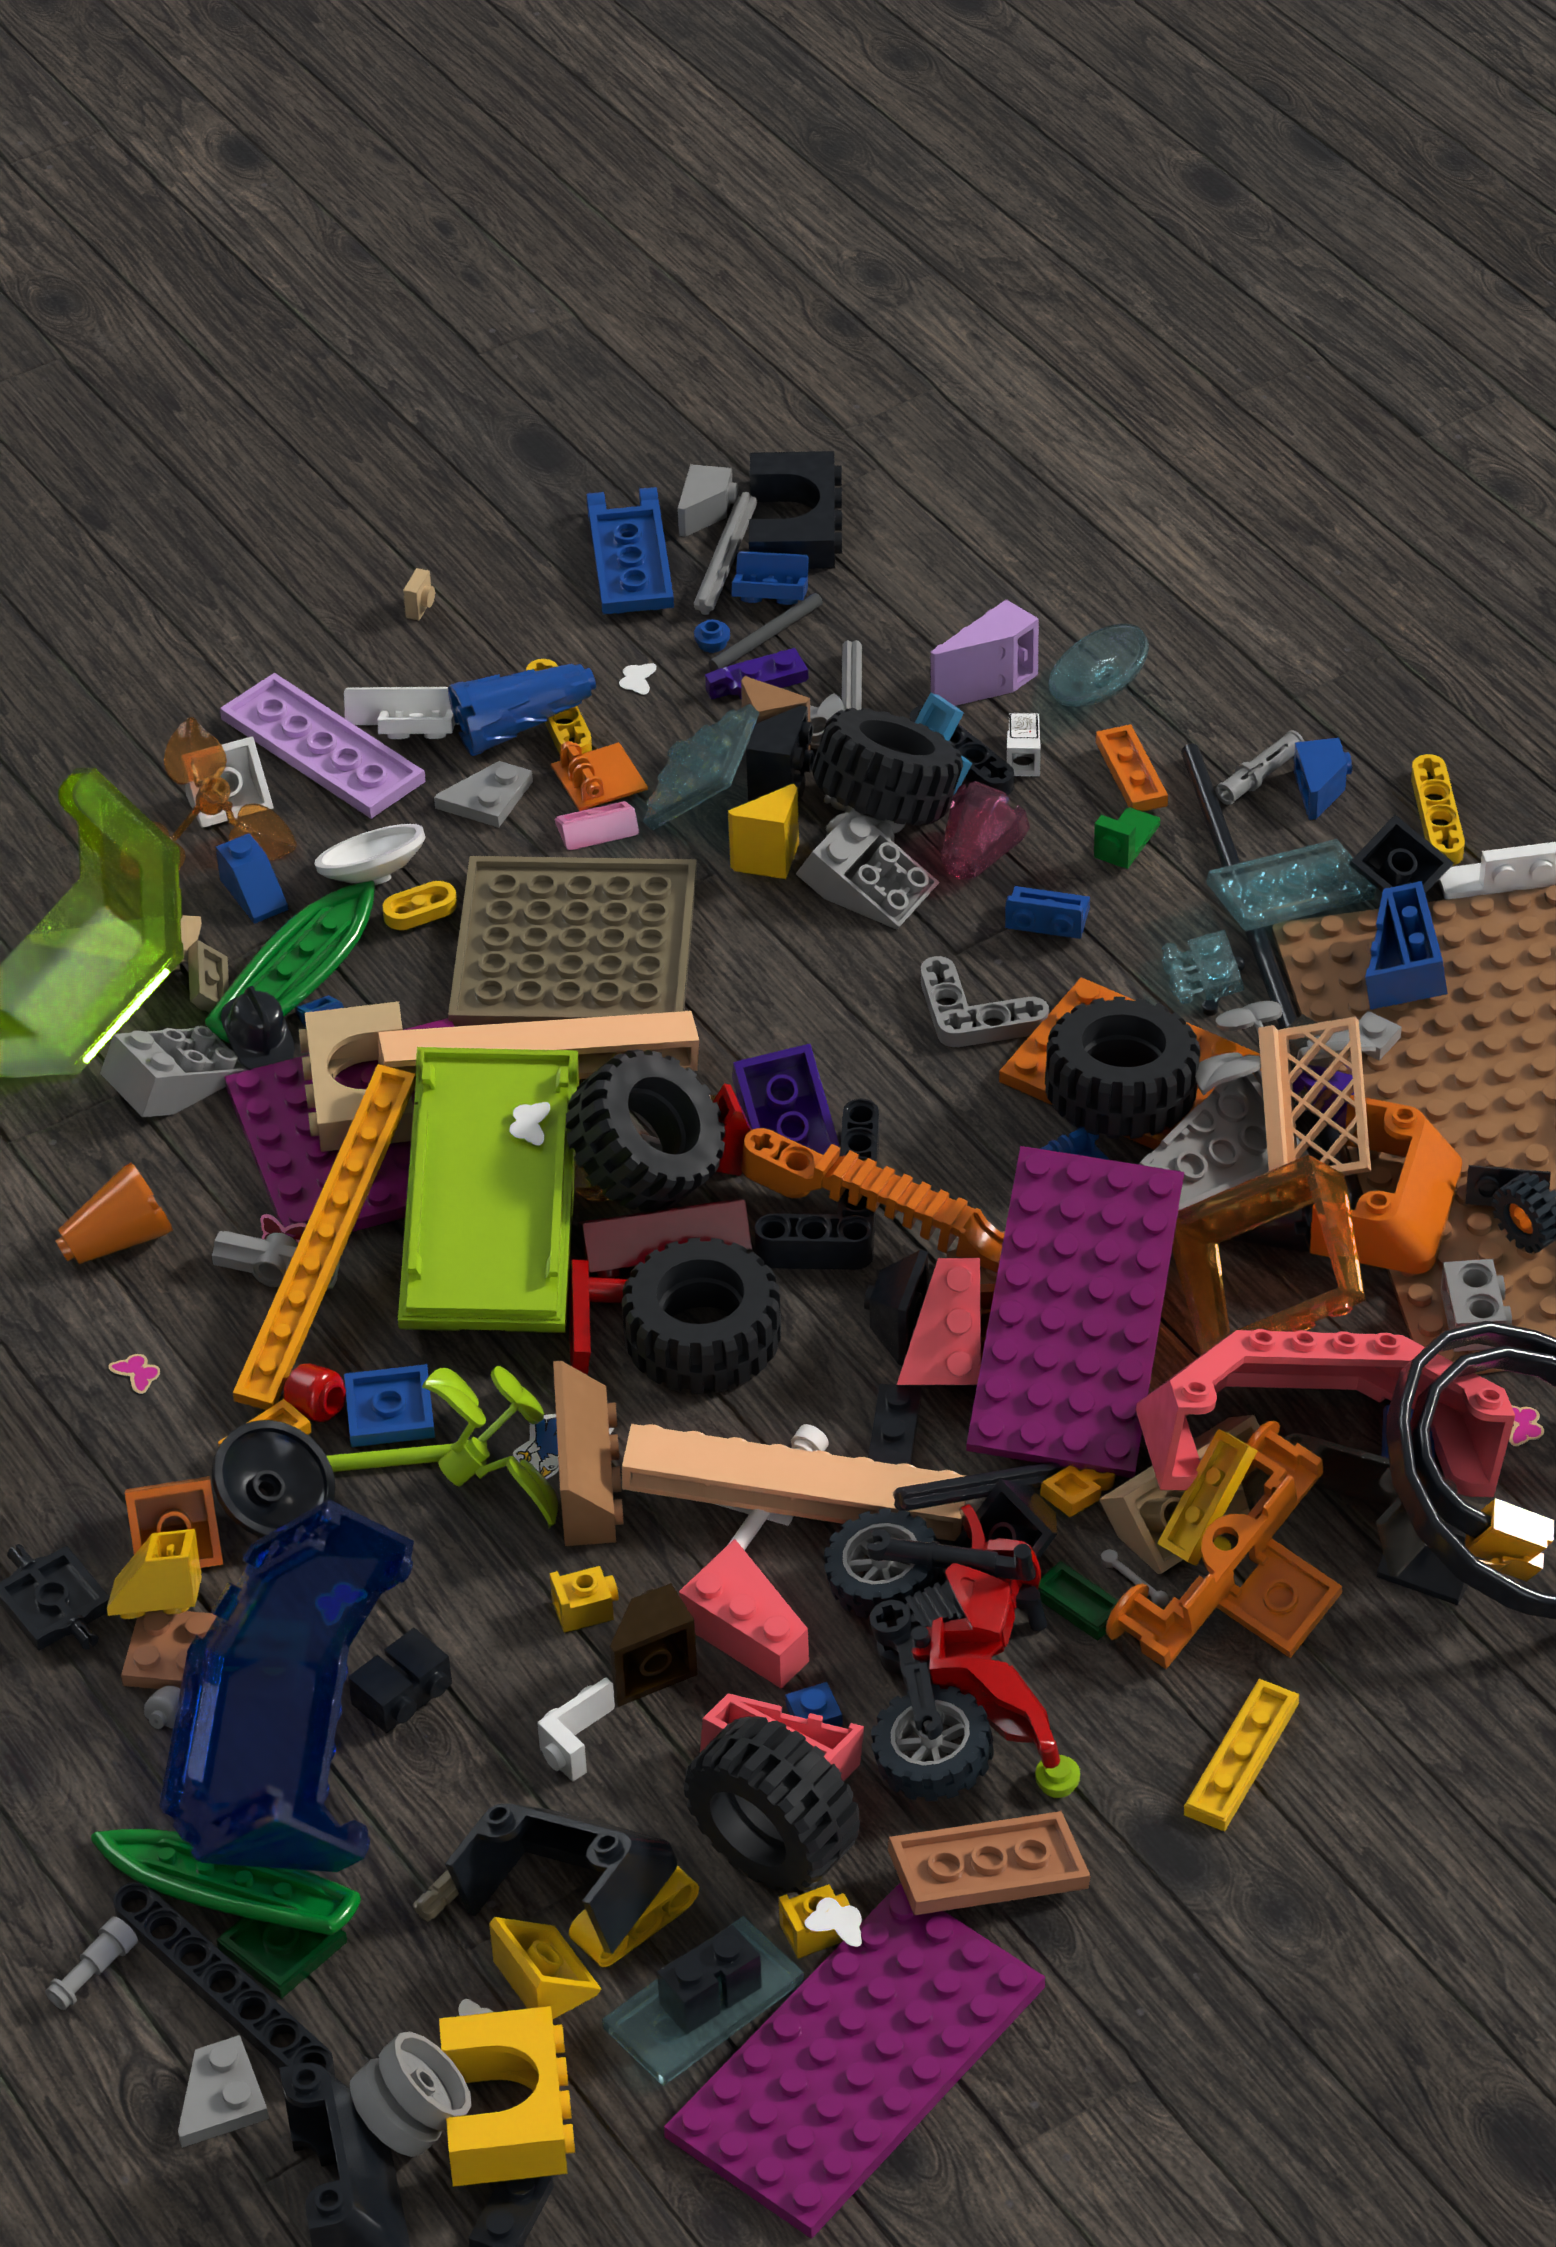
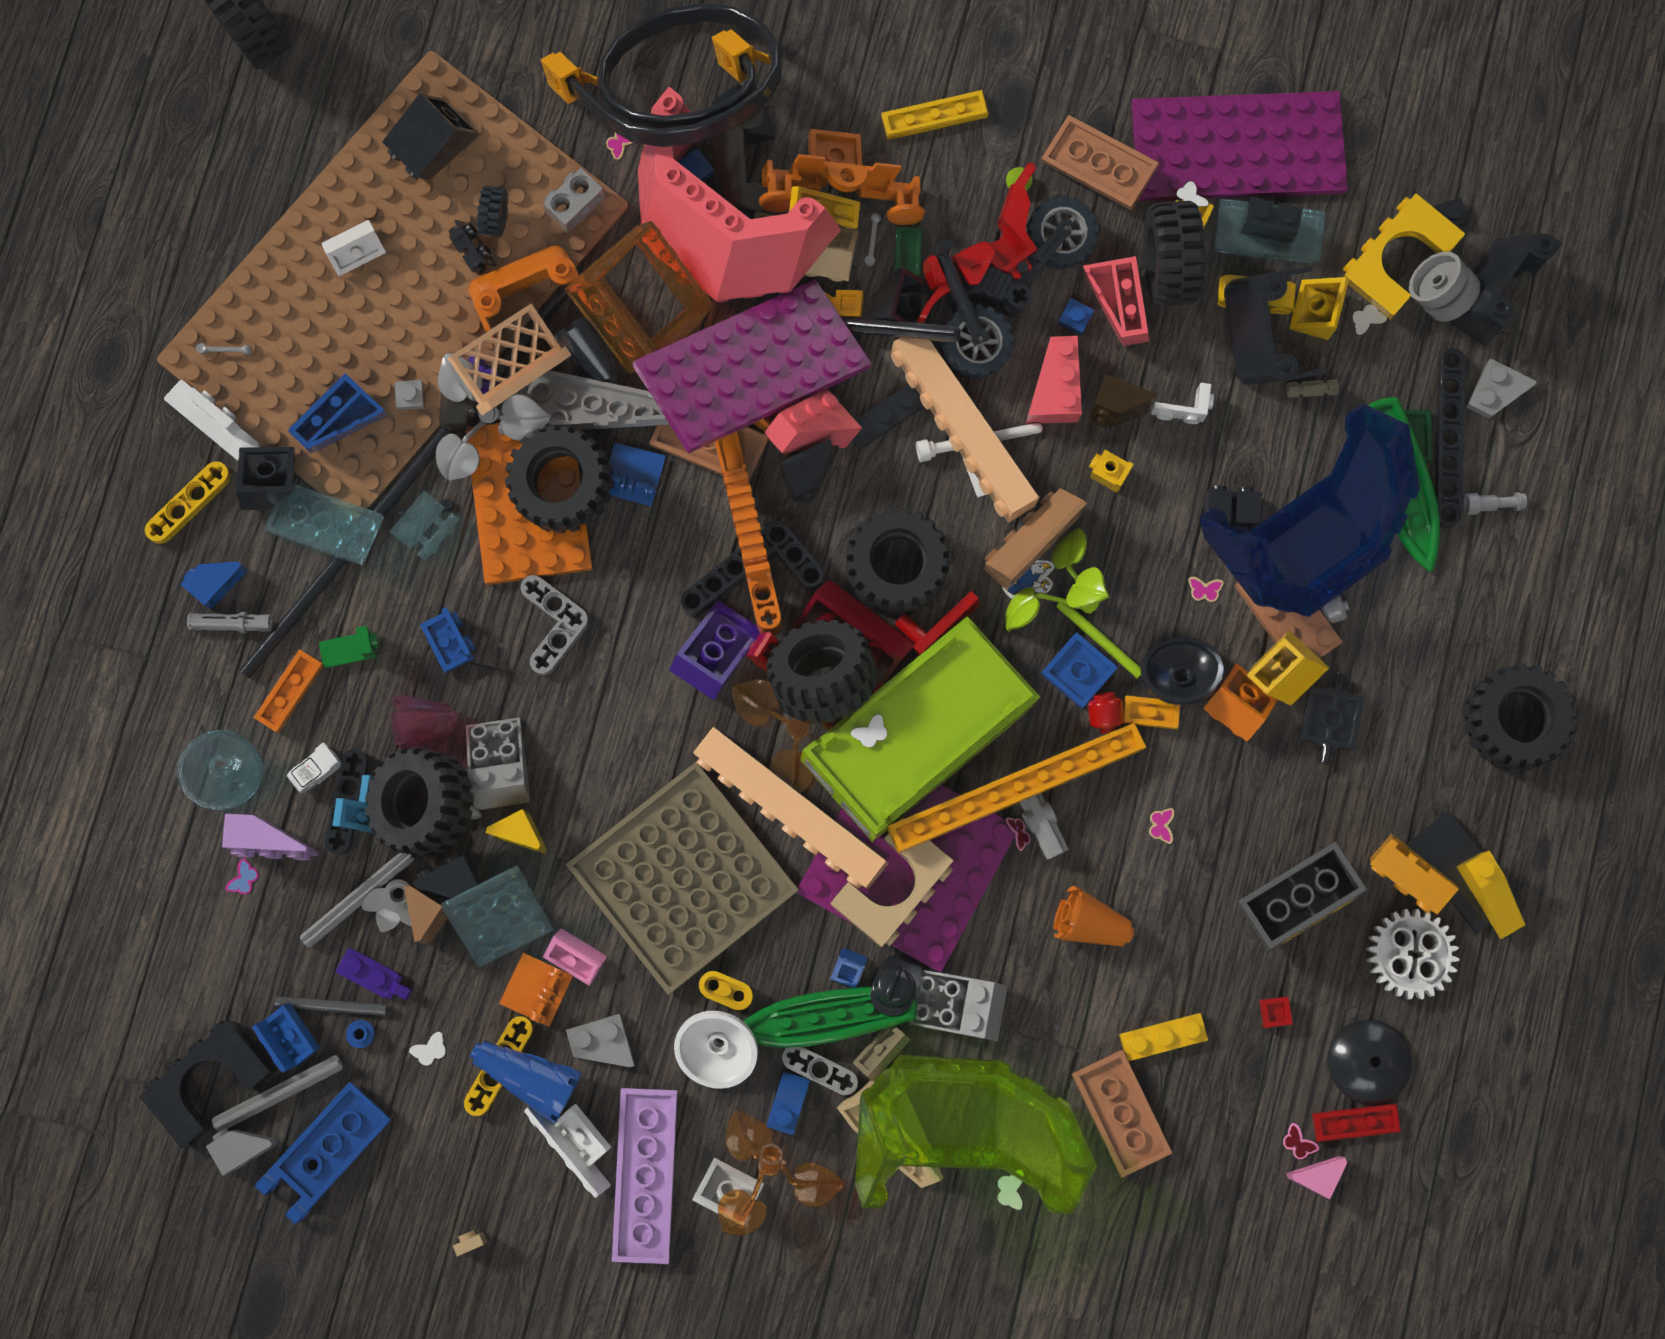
camera: 135 degrees left, 35 degrees up
none -> light grey beam [782,1047,858,1095]

